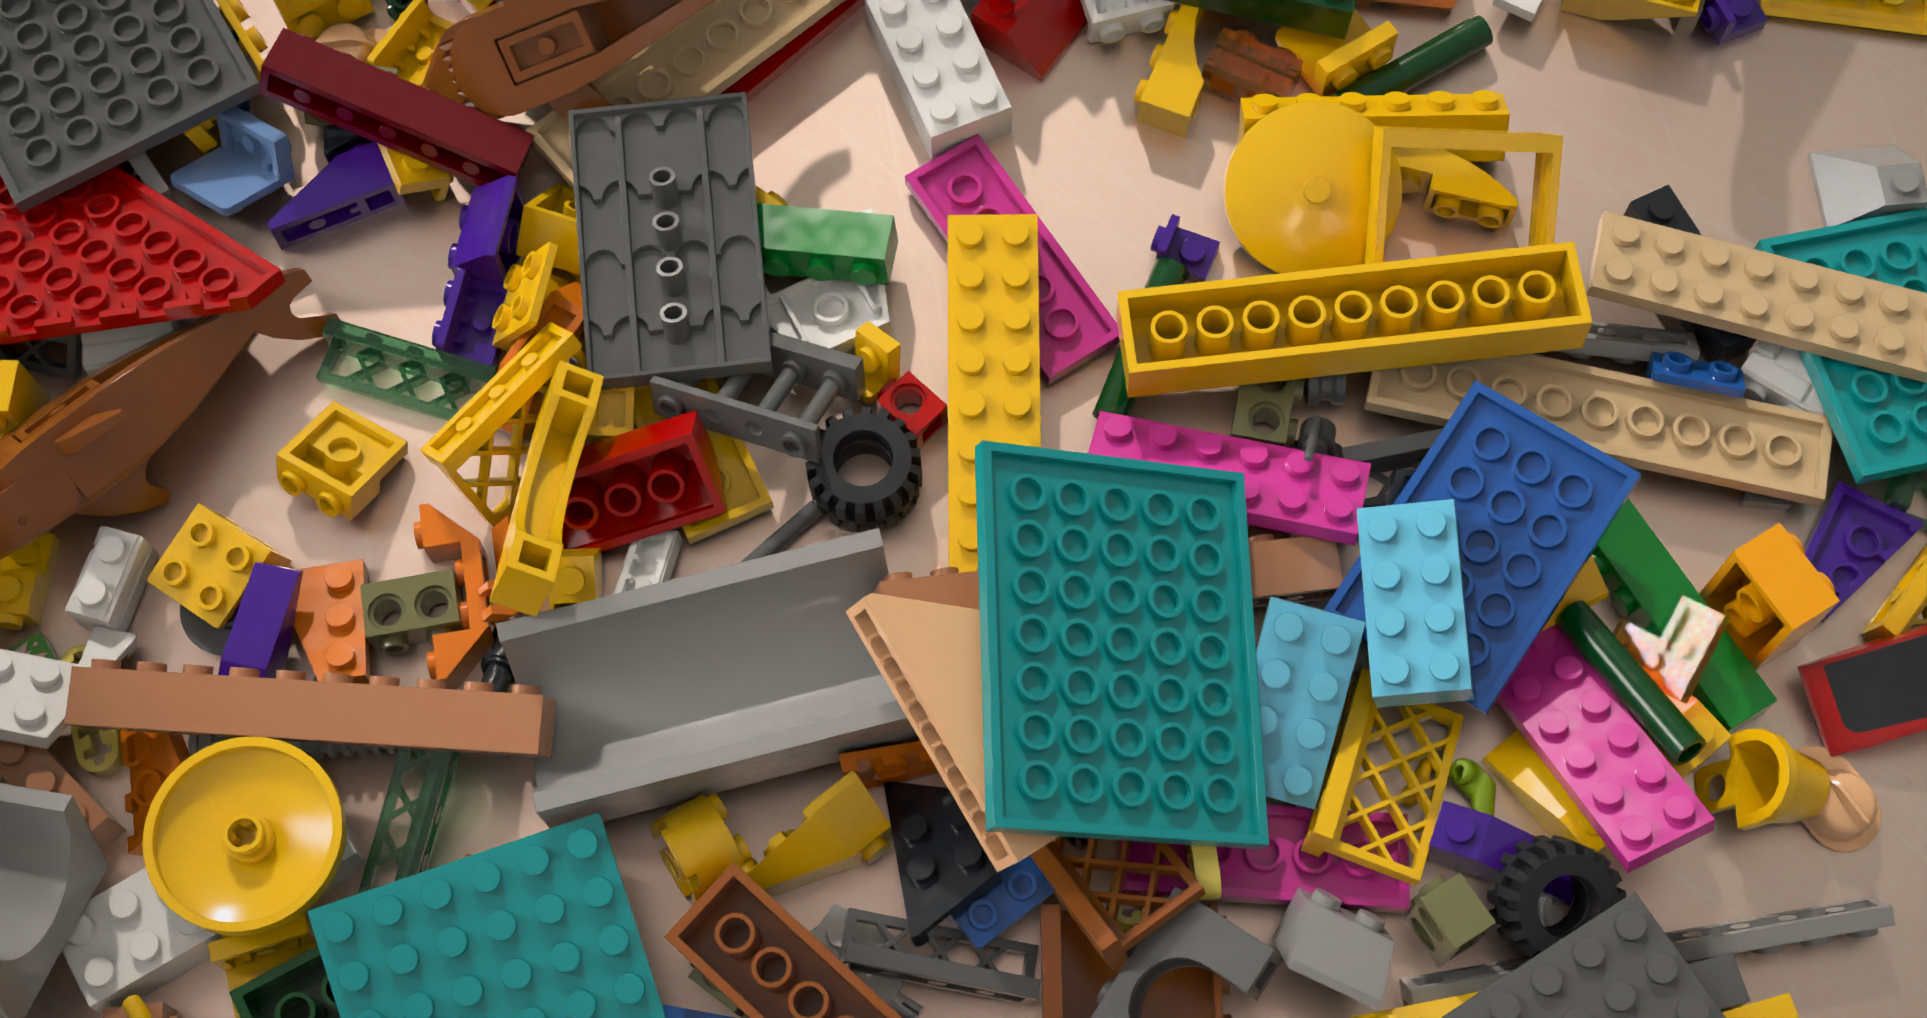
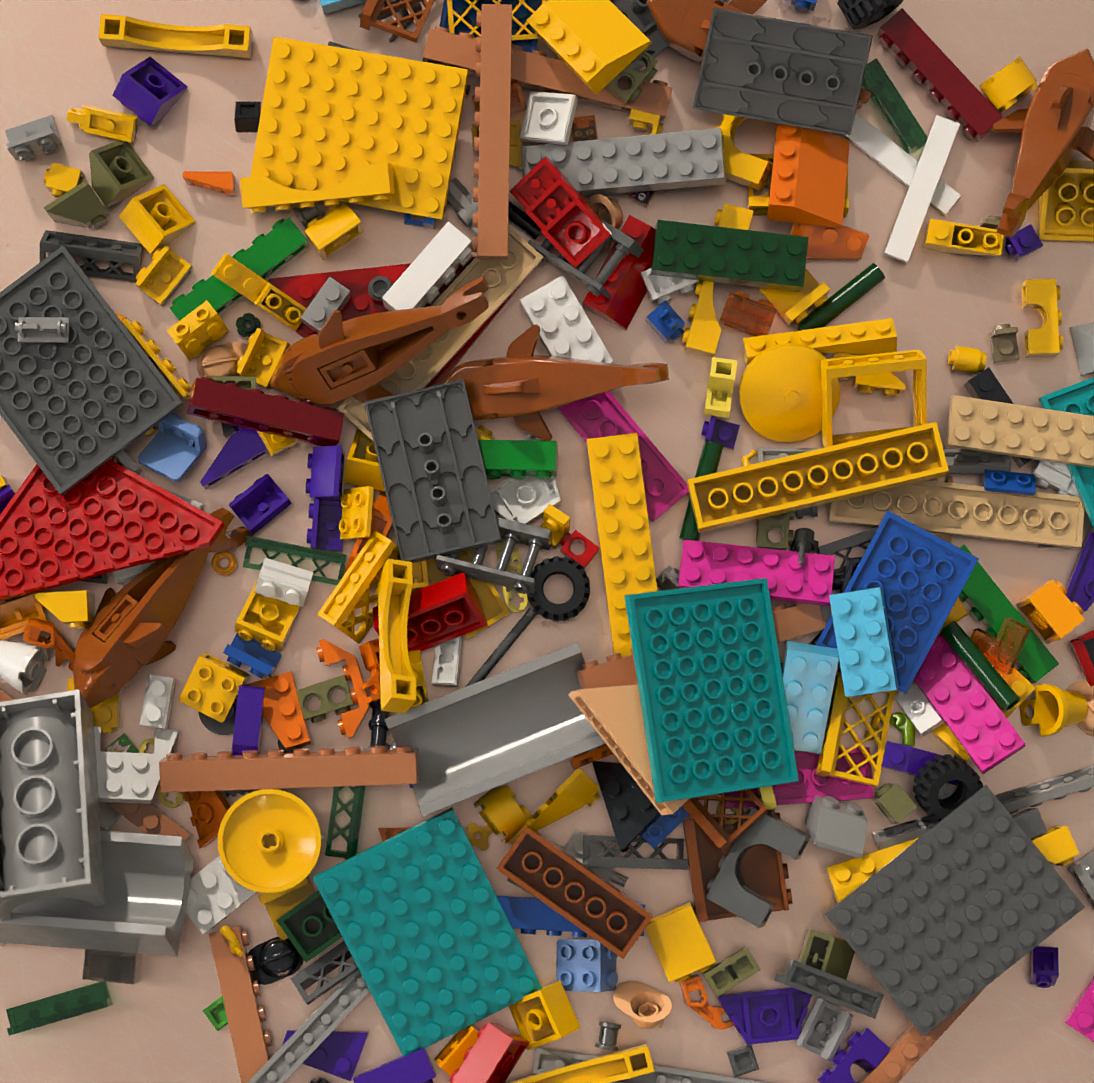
camera: 10 degrees left, 15 degrees up
none -> light orange plate [211,551,237,576]
none -> blue bracket [223,633,282,679]
none -> dark purple bracket [229,474,292,535]
none -> white brick [254,558,314,607]
none -> dark orange animal [438,324,669,441]
none -> yellow plate [467,823,492,851]
none -> light yellow beam [496,540,528,613]
none -> blue brick [646,301,685,343]
none -> light yellow brick [704,357,737,418]
none -> white plate [894,682,944,737]
none -> yellow brick [948,345,986,374]
none -> dark tan bracket [989,324,1020,363]
none -> yellow arch [1022,278,1063,358]

